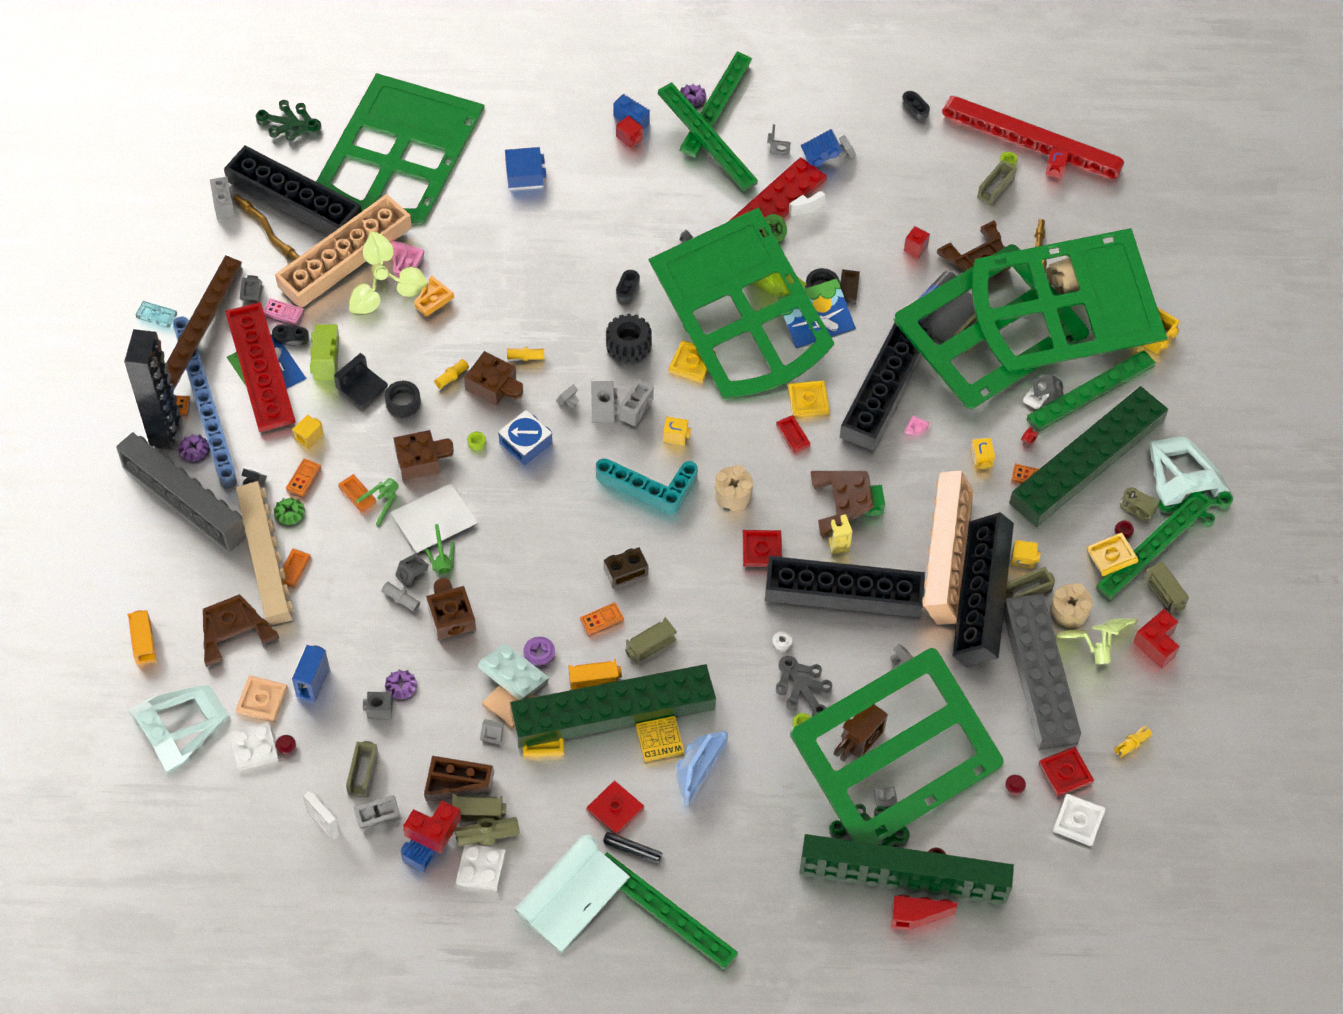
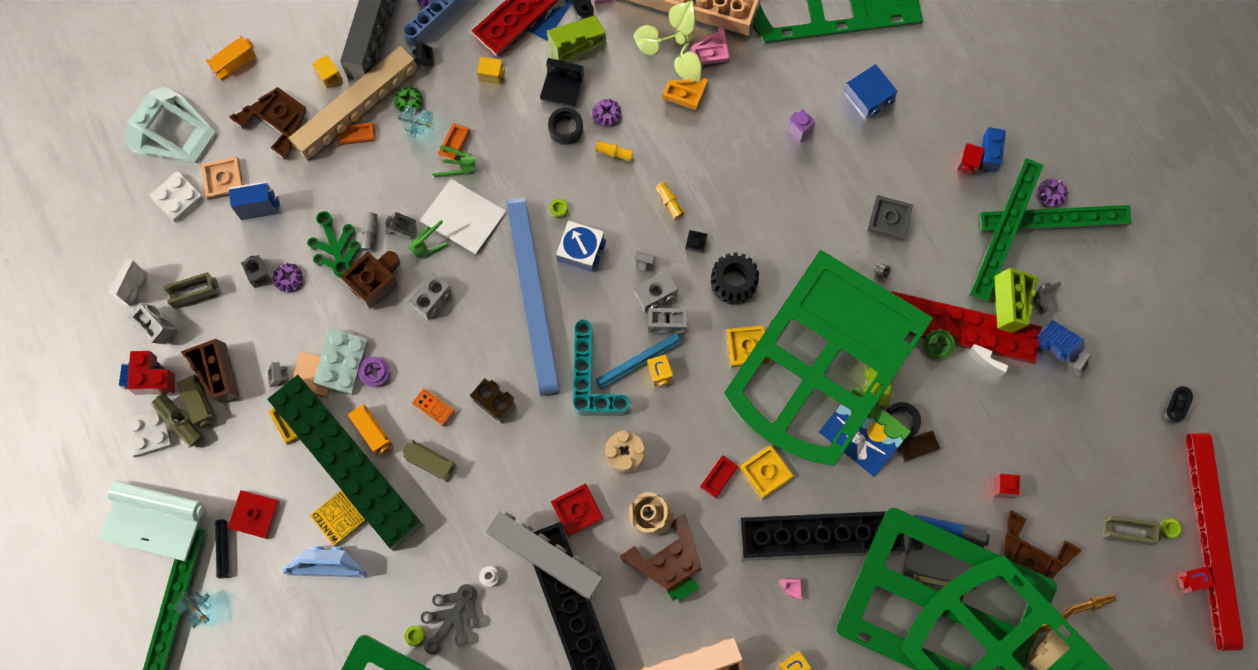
camera: 65 degrees right, 15 degrees up
dark red plate [275,735,296,755] -> none
orange tile [286,458,321,498] -> none
reddish brown brick [393,430,454,481] -> none
reddish brown brick [464,351,523,406] -> none
black plate [616,270,640,302] -> none
light yellow hinge [828,514,853,556] -> none
none -> clear light blue hips [173,590,211,628]
none -> green plant [307,211,361,278]
none -> yellow brick [312,55,342,88]
none -> clear light blue hips [398,105,434,138]
none -> light grey brick [408,272,452,320]
none -> light grey brick [486,511,603,601]
none -> medium blue beam [506,198,559,395]
none -> medium lavender gear [592,98,621,126]
none -> dark azure axle [596,333,681,388]
none -> tan brick [629,492,674,536]
none -> black tile [685,230,708,253]
none -> medium lavender brick [787,109,816,142]
none -> dark grey plate [867,195,913,241]
none -> lime wedge [994,268,1040,333]

